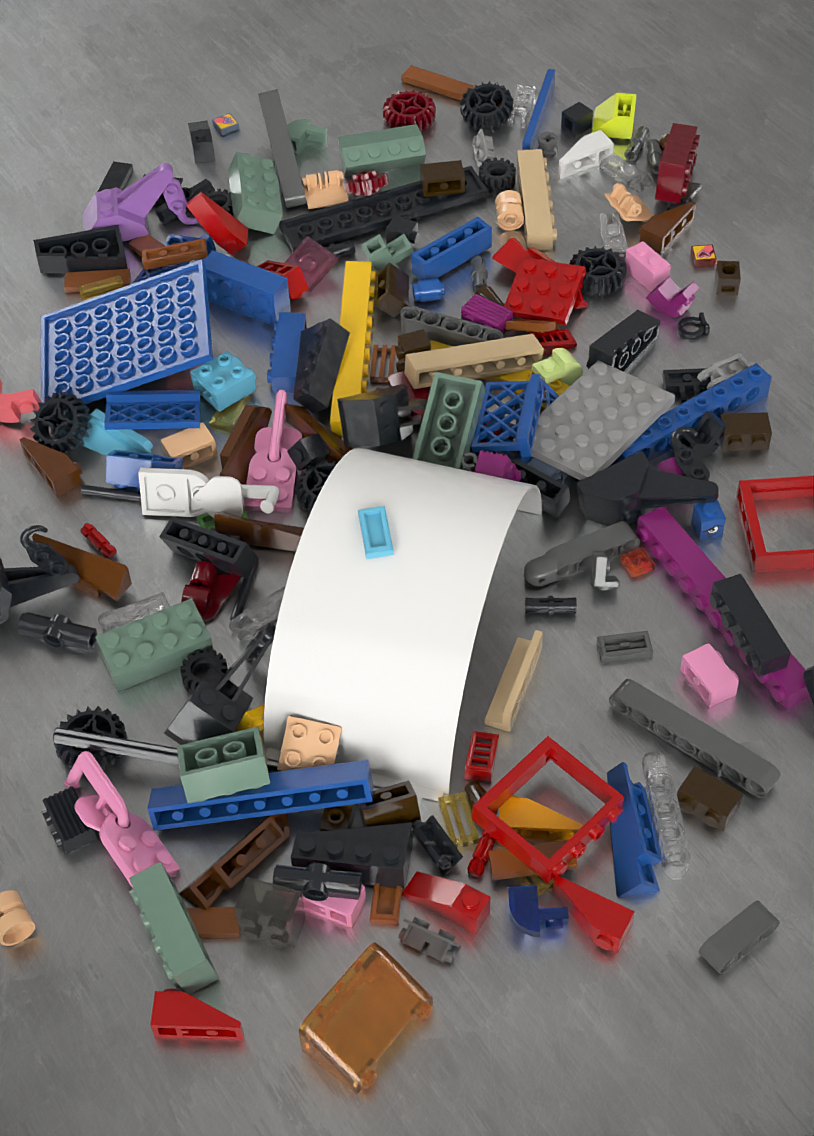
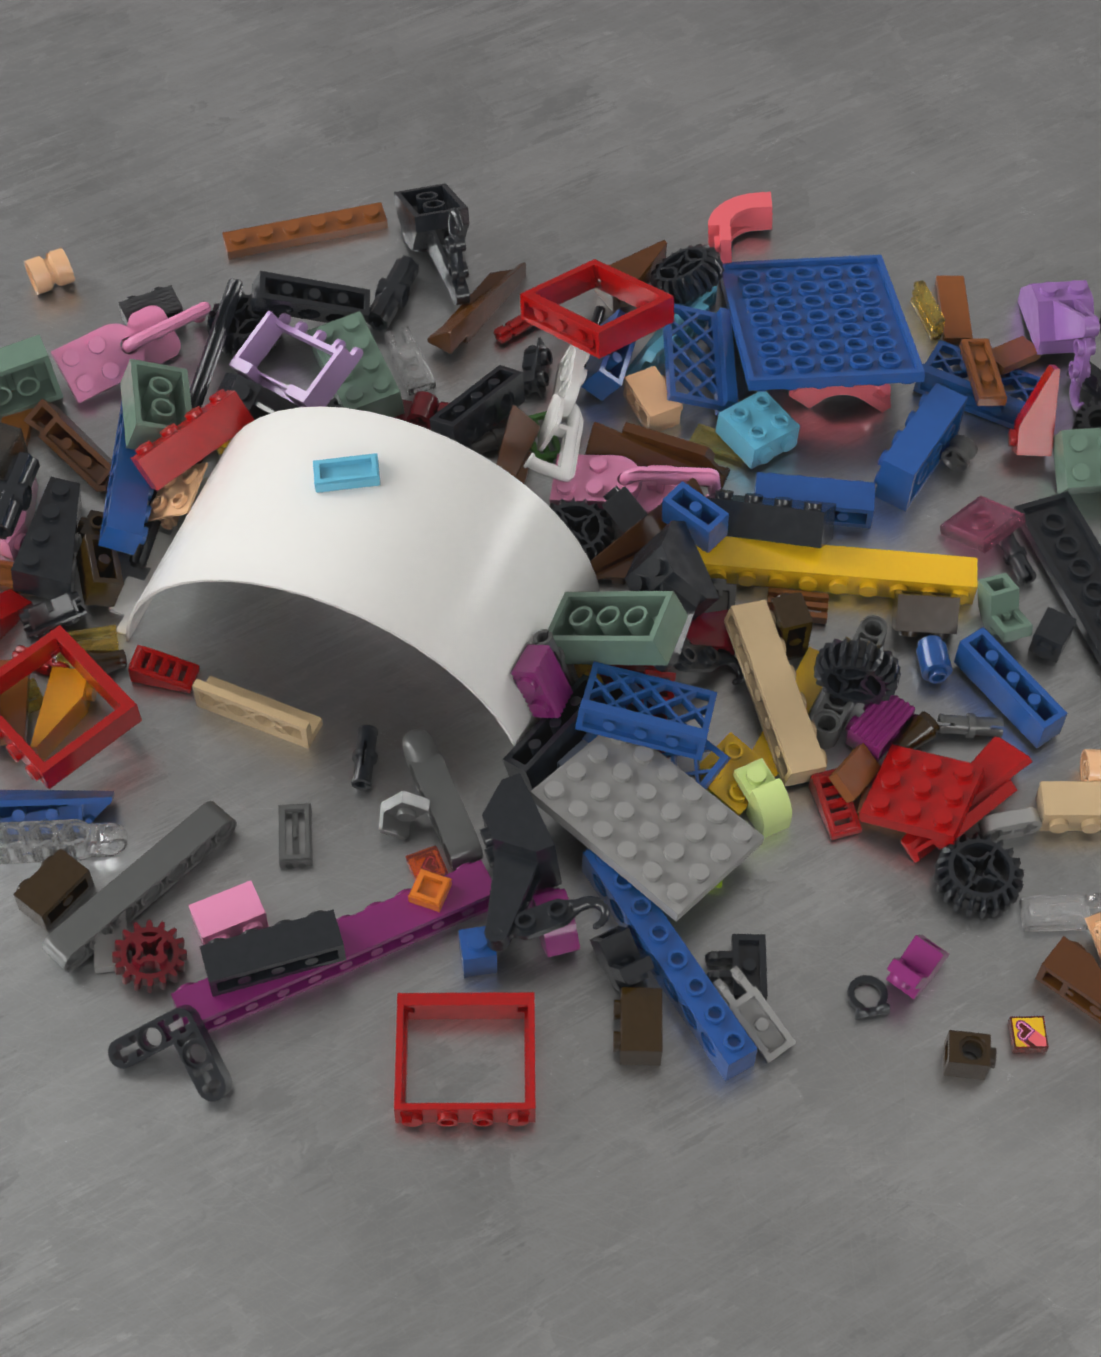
camera: 90 degrees right, 5 degrees up
black wedge [33,225,128,273] -> none
red slope [256,260,309,300] -> none
black wedge [586,310,661,372] -> none
bright pink brick [625,241,671,292] -> none
none -> dark red gear [112,920,187,993]
none -> red brick [130,389,254,490]
none -> lavender hinge [228,310,363,407]
none -> black brick [251,271,370,323]
none -> orange tile [408,869,452,912]
none -> red window [520,259,674,359]
none -> black hinge [522,337,553,399]
none -> blue brick [662,481,729,553]
none -> black gear [814,637,901,706]
none -> light grey beam [978,807,1042,842]

